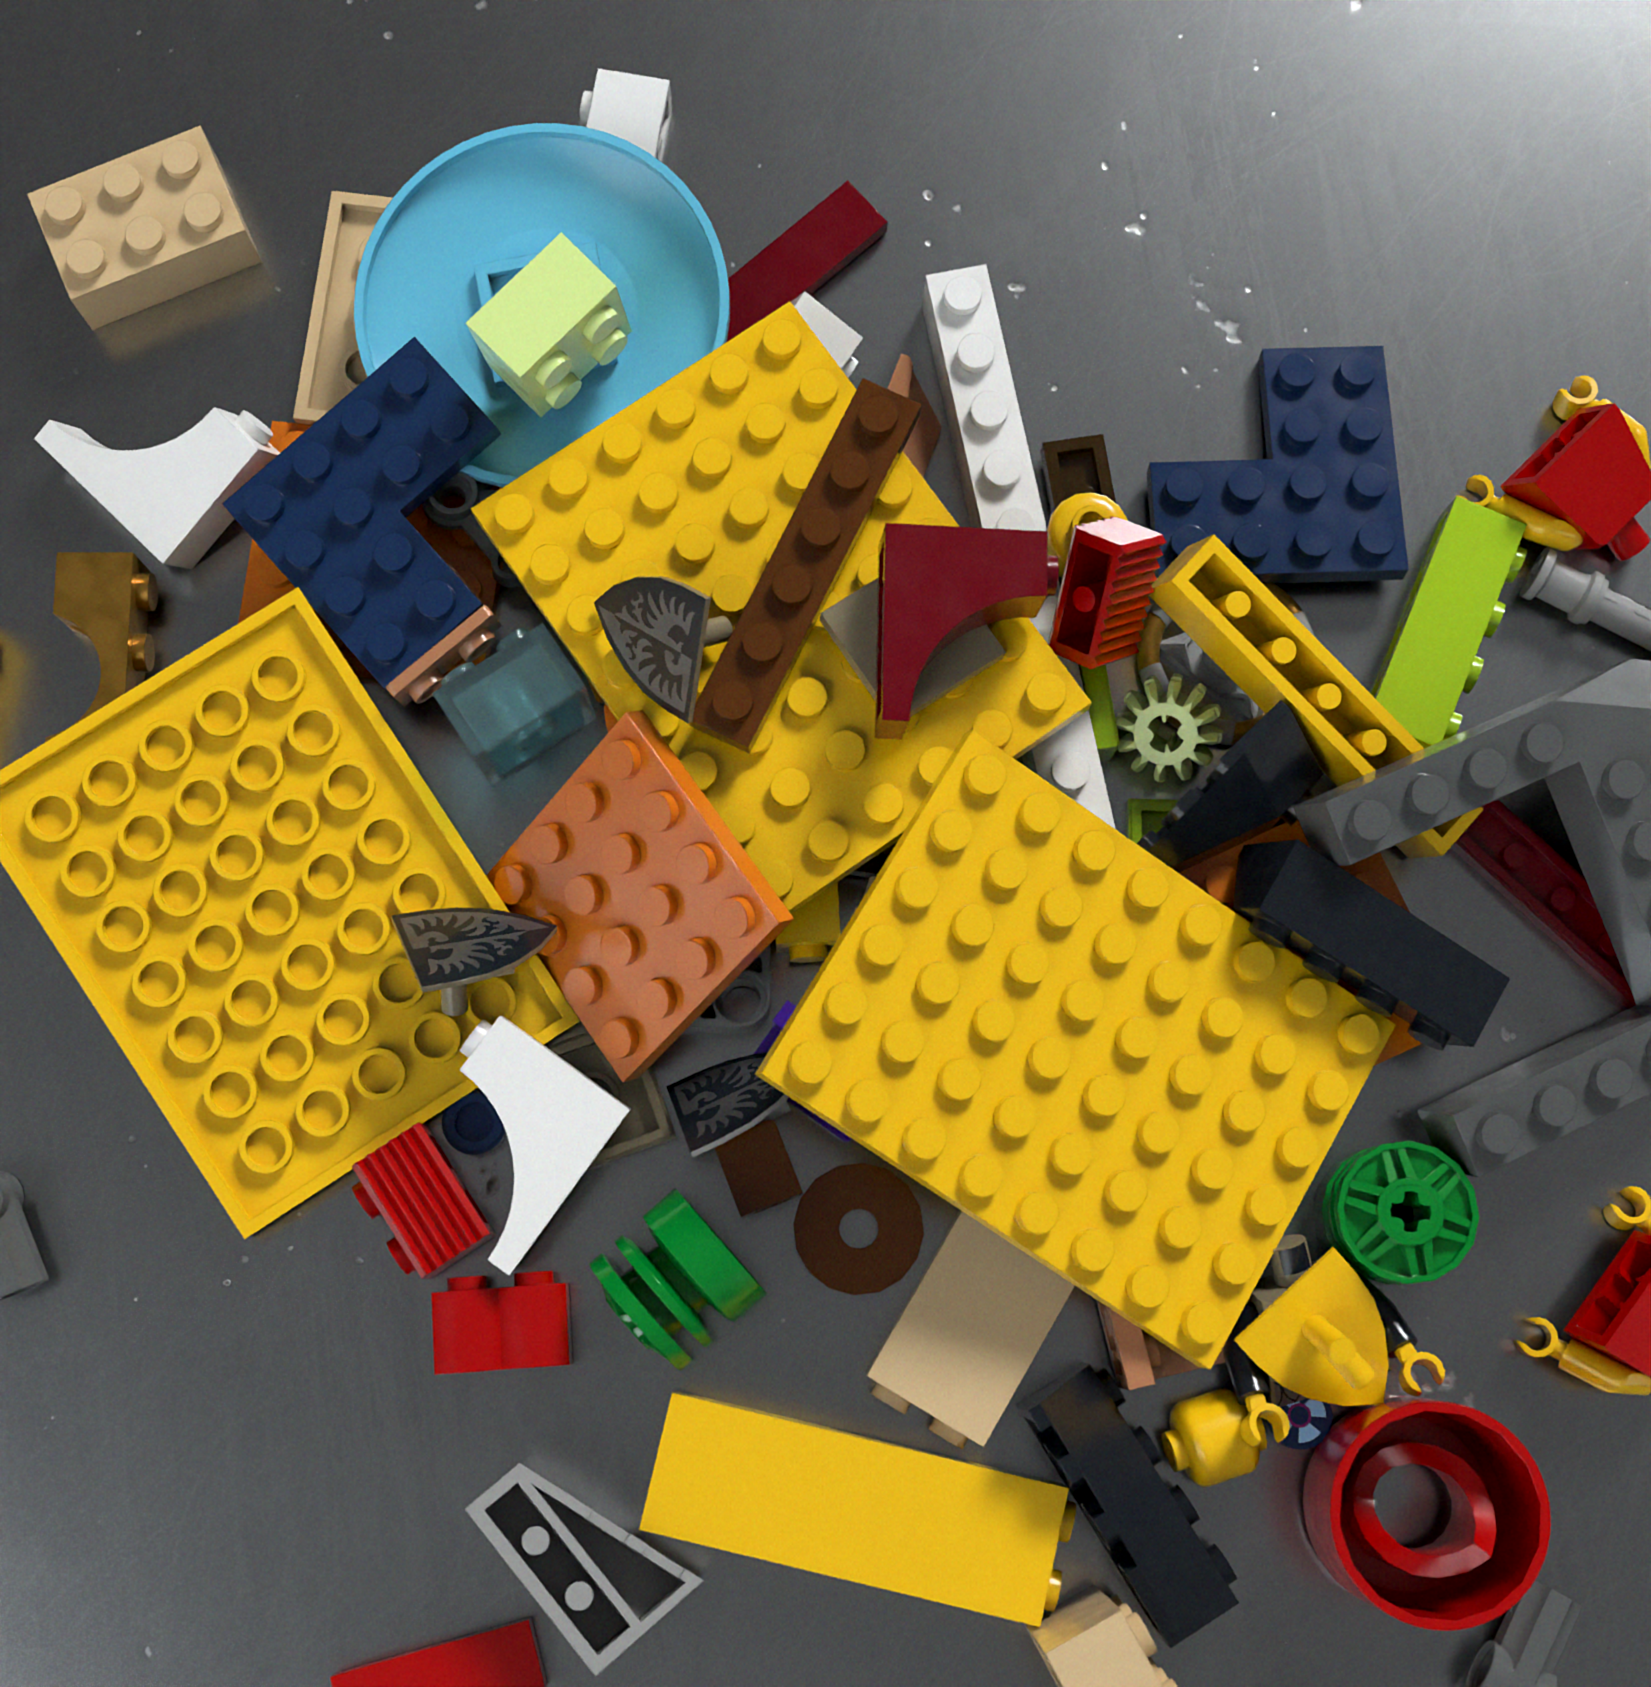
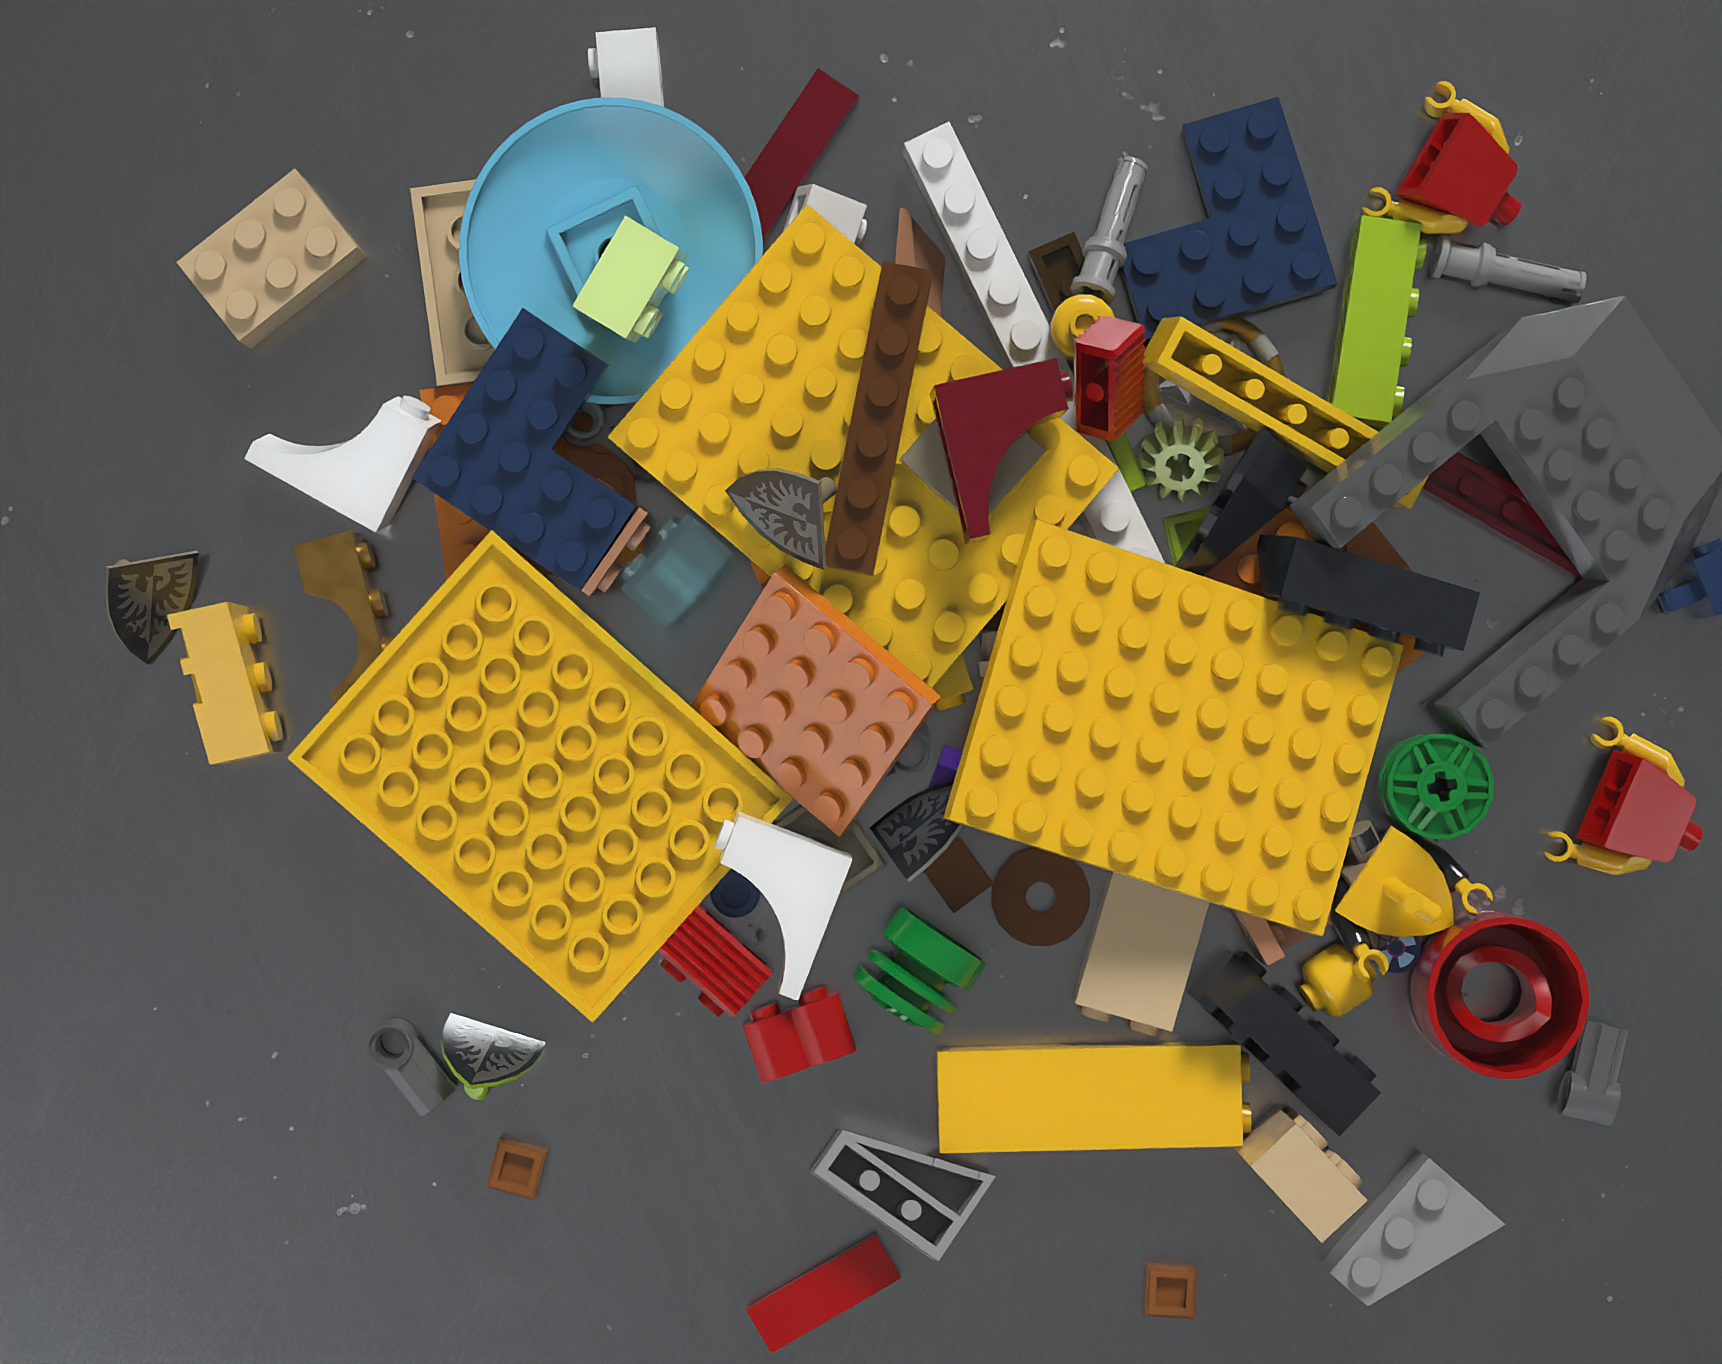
camera: 10 degrees left, 10 degrees up
shield [391,907,557,1016] -> none
none -> shield [440,1013,546,1100]
none -> dark orange tile [486,1137,549,1200]
none -> light grey pin [1070,156,1148,305]

